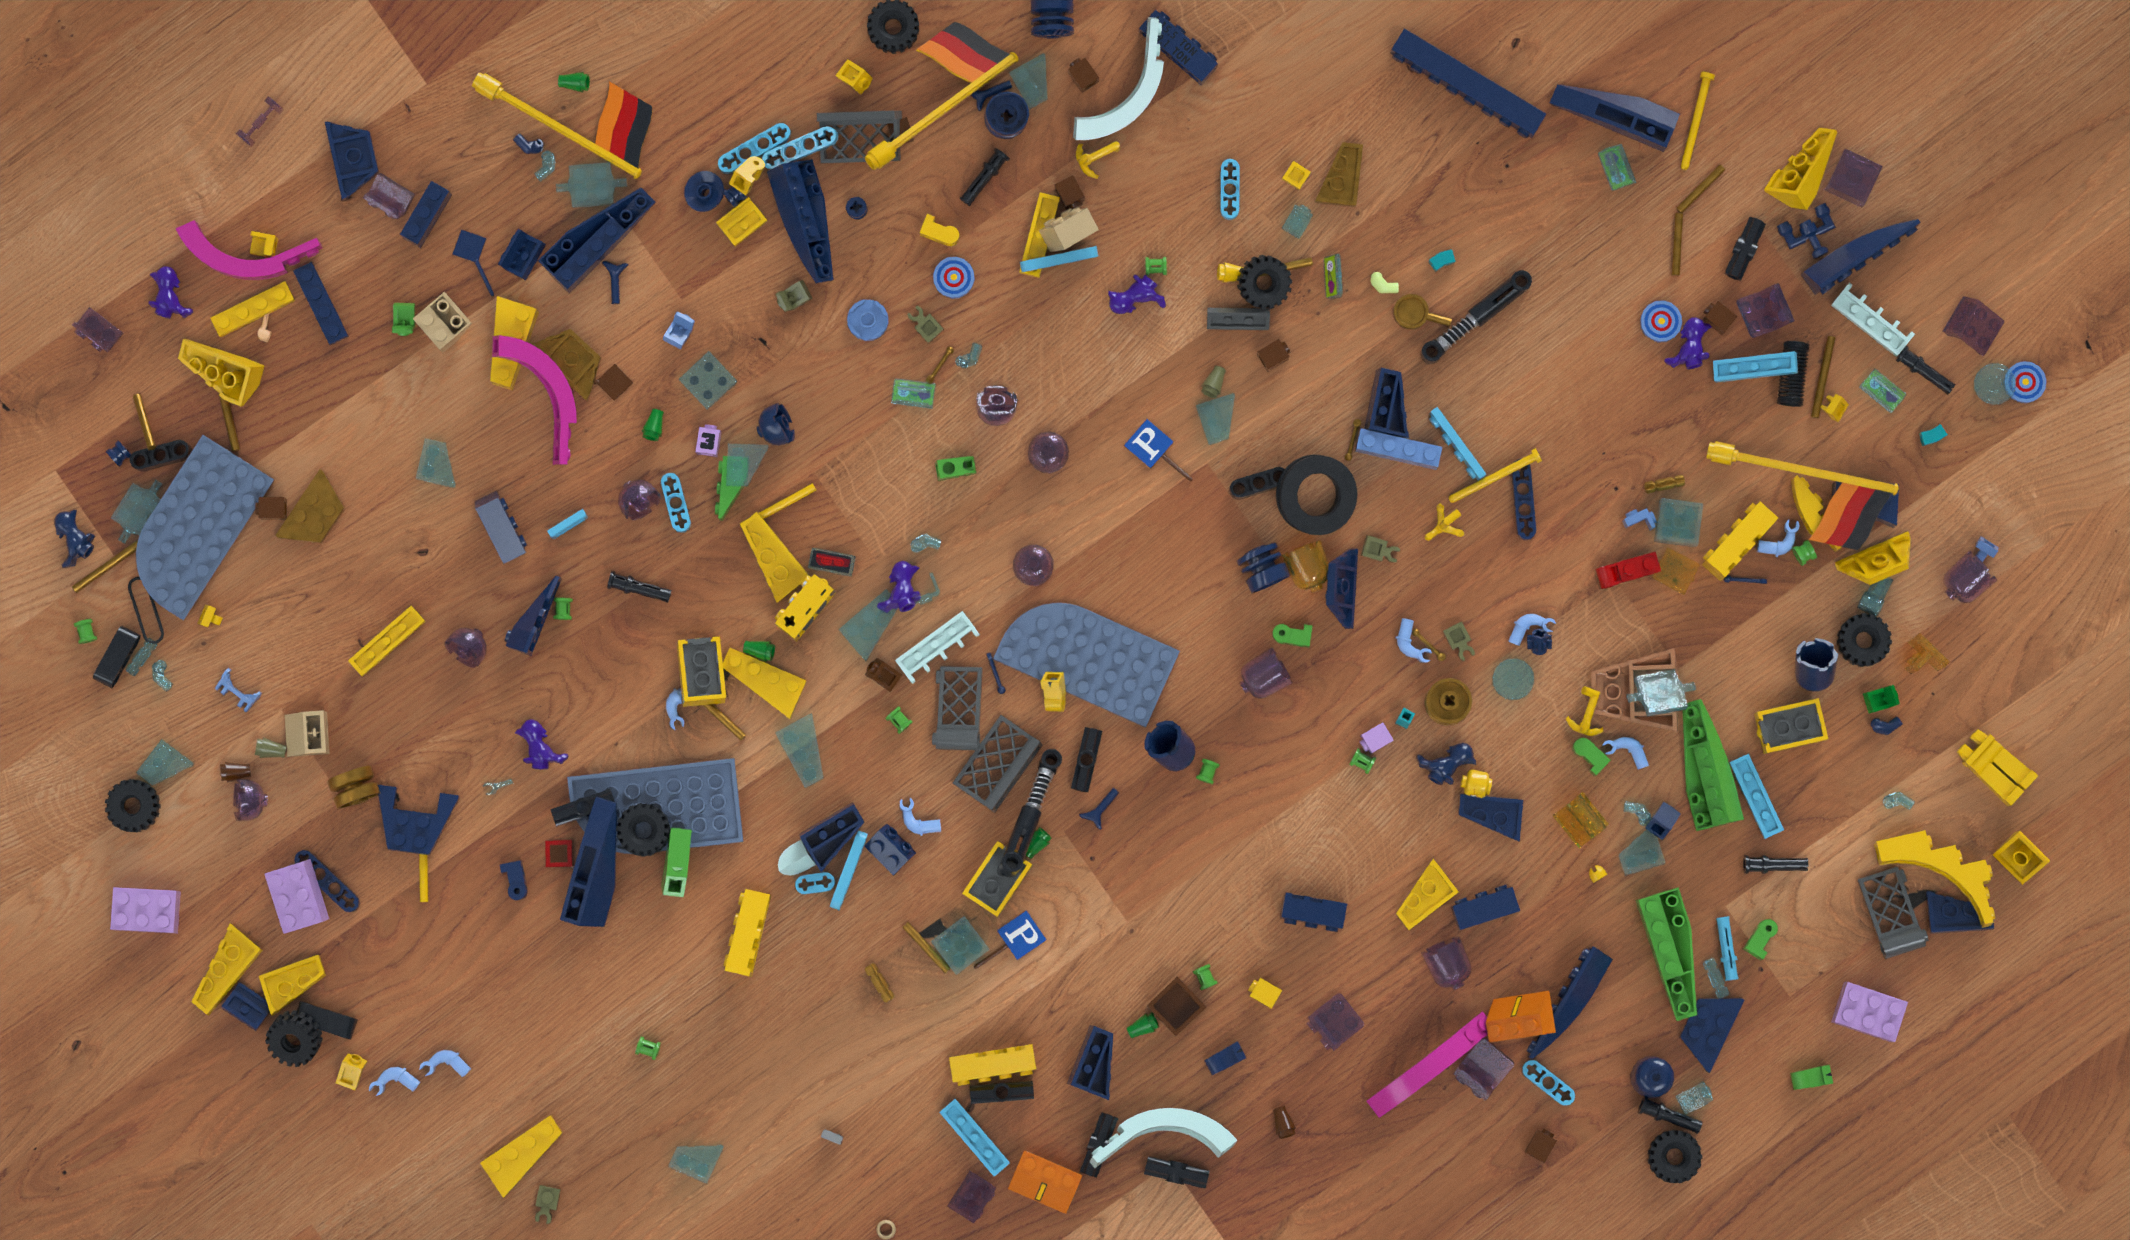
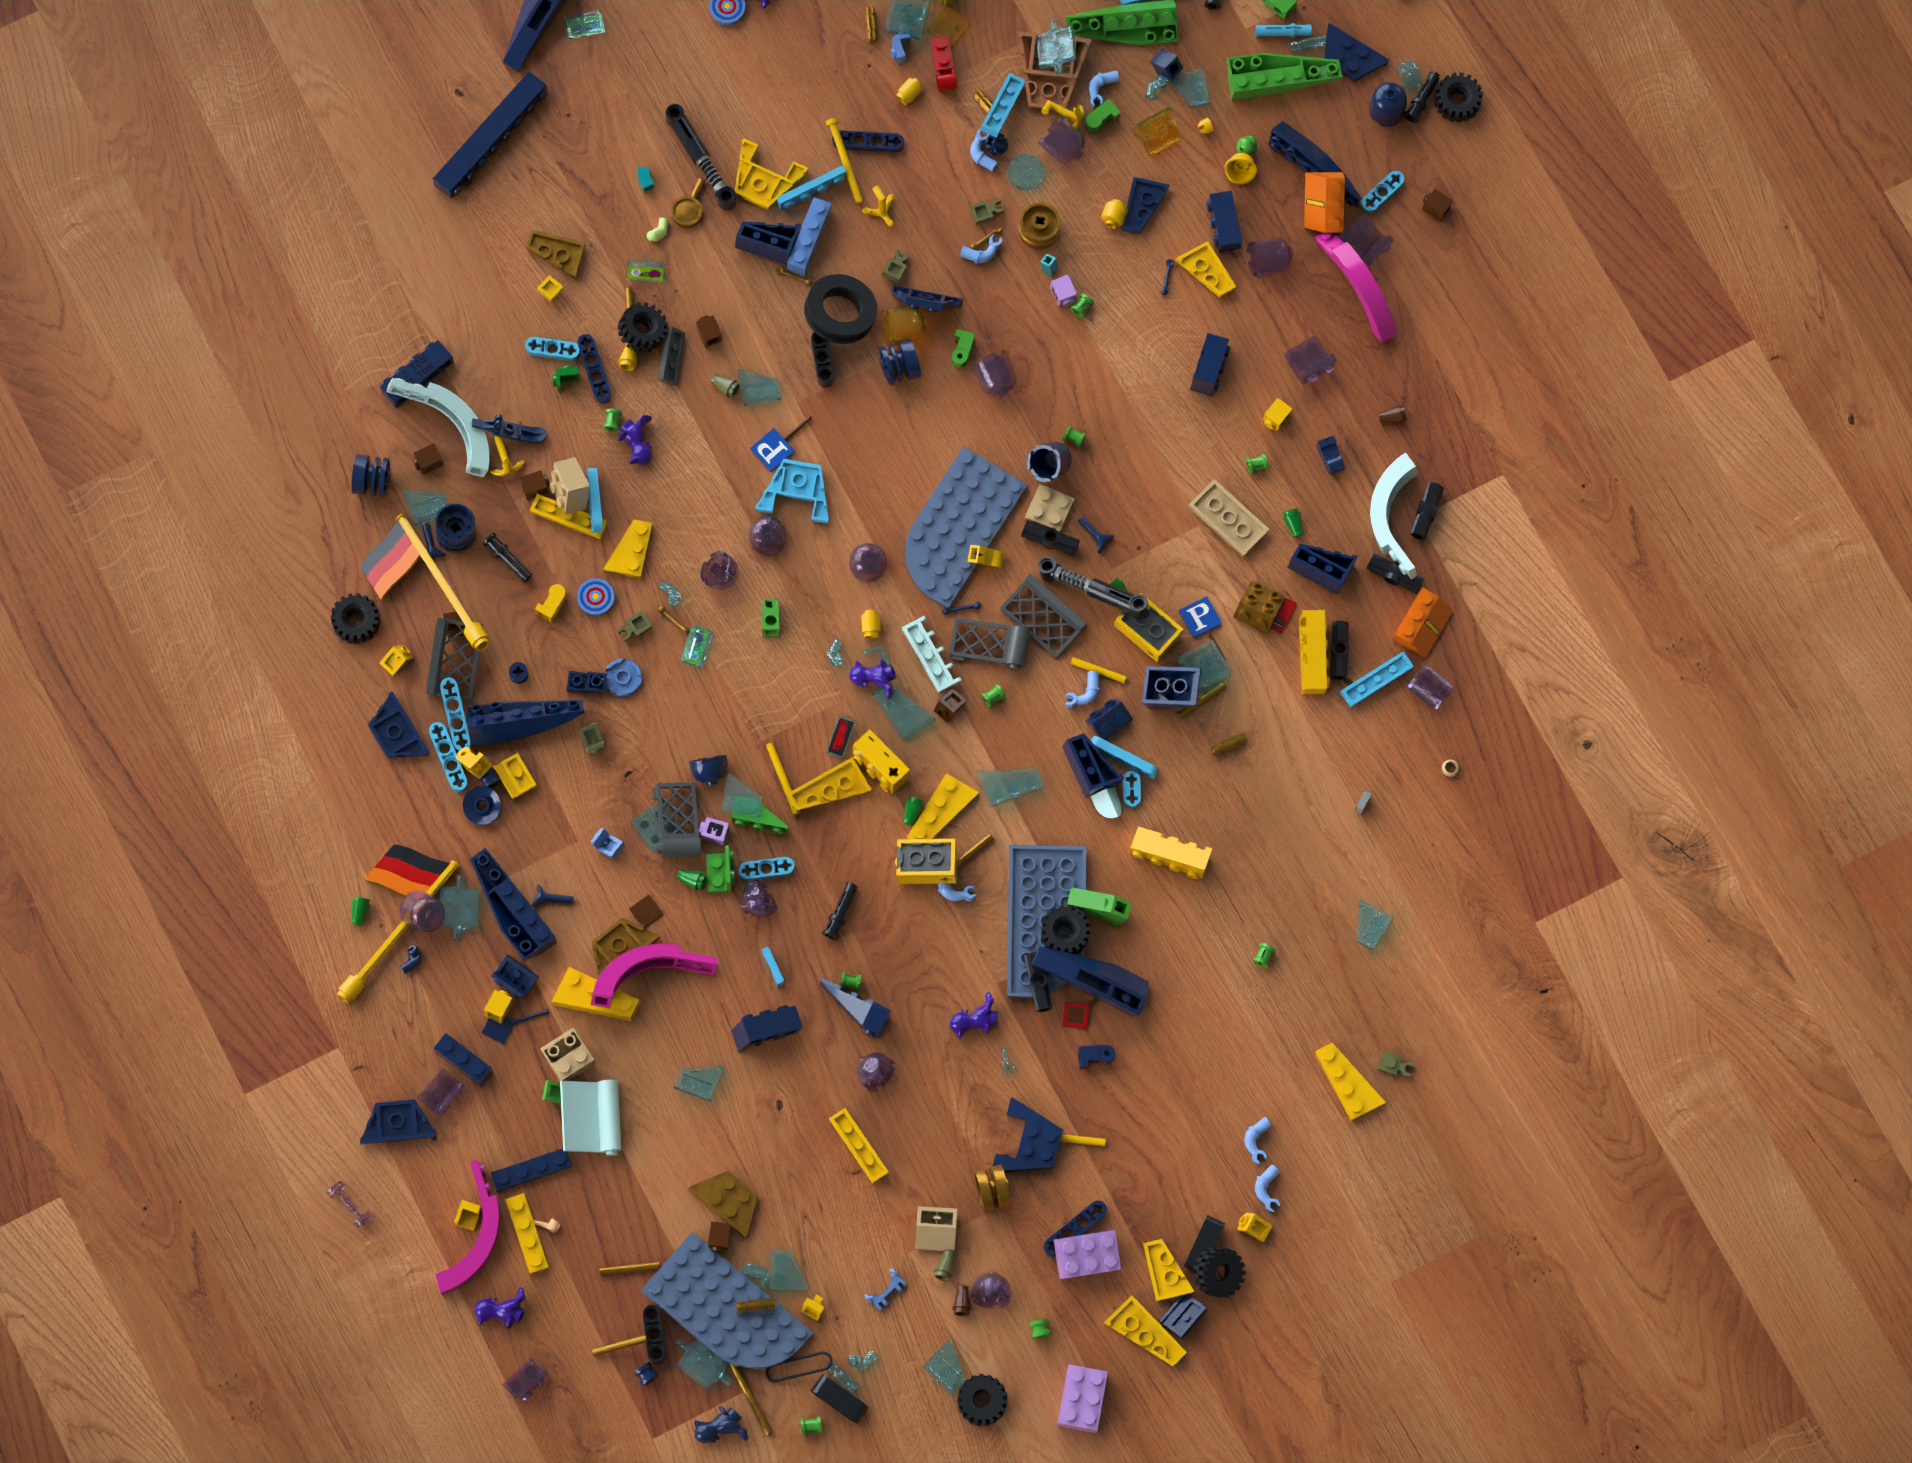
camera: 90 degrees left, 10 degrees down
yellow wedge [178,339,264,407] -> none
clear light blue arm [534,150,556,182] -> none
reddish brown piece [1147,977,1206,1037] -> none
clear light blue bracket [1282,205,1313,239] -> none
dark blue animal [1416,743,1476,785] -> none
none -> dark blue wing [368,691,430,759]
none -> cylinder [399,890,445,932]
none -> dark blue piece [472,415,546,443]
none -> yellow brick [484,990,512,1024]
none -> green bracket [552,365,579,392]
none -> light aqua door [560,1080,622,1156]
none -> dark blue slope [566,671,607,693]
none -> dark blue beam [577,334,611,404]
none -> yellow wing [603,519,652,579]
none -> dark grey piece [653,782,701,858]
none -> bright green bracket [706,846,735,893]
none -> yellow wing [735,138,808,210]
none -> pearl gold axle [736,1298,775,1313]
none -> clear light blue bracket [742,1262,770,1289]
none -> medium azure wing [755,459,829,524]
none -> clear light blue wing [769,1250,808,1291]
none -> yellow brick [861,610,881,639]
none -> yellow brick [896,78,923,106]
none -> pearl gold axle [974,89,993,113]
none -> medium azure plate [980,73,1025,138]
none -> tan plate [1025,484,1074,532]
none -> bright green wheel [1030,1319,1052,1339]
none -> clear purple cylinder [1038,116,1085,164]
none -> yellow bar [1070,657,1126,684]
none -> dark blue slope [1142,666,1202,710]
none -> dark blue hinge [1161,259,1174,296]
none -> tan plate [1188,479,1270,557]
none -> yellow helmet [1225,153,1257,185]
none -> pearl gold bracket [1233,581,1285,634]
none -> bright green piece [1237,135,1258,155]
none -> red sticker [1270,597,1297,633]

